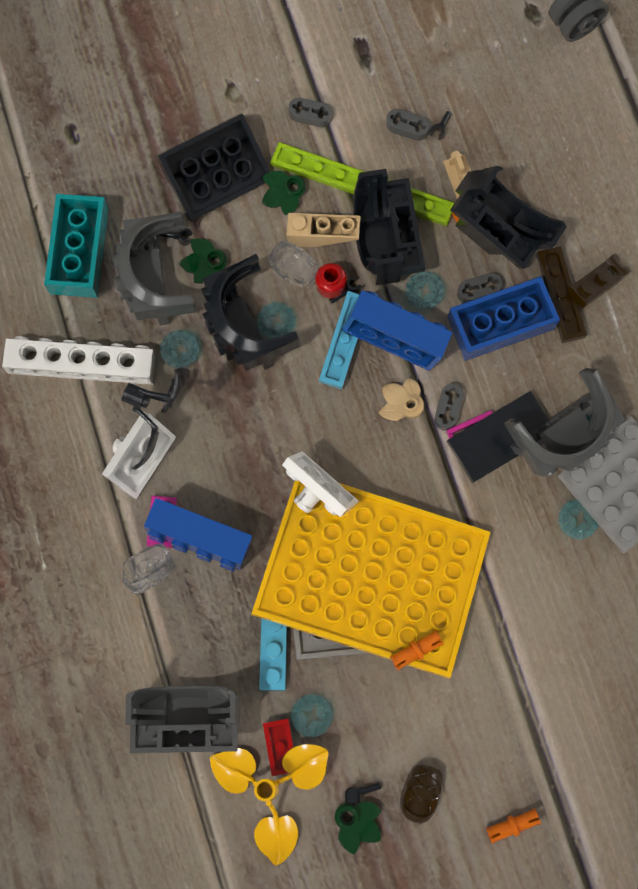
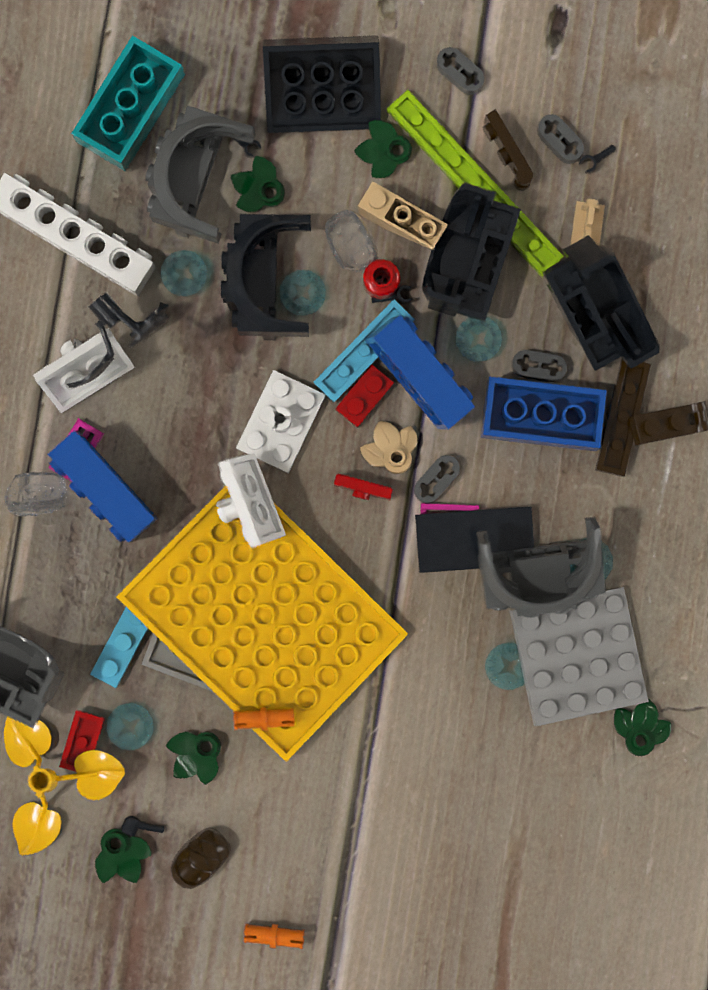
camera: 25 degrees right, 10 degrees up
none -> dark green plate [166,732,221,785]
none -> white plate [236,370,326,474]
none -> red plate [334,473,393,501]
none -> red plate [335,365,394,428]
none -> dark brown plate [483,109,533,191]

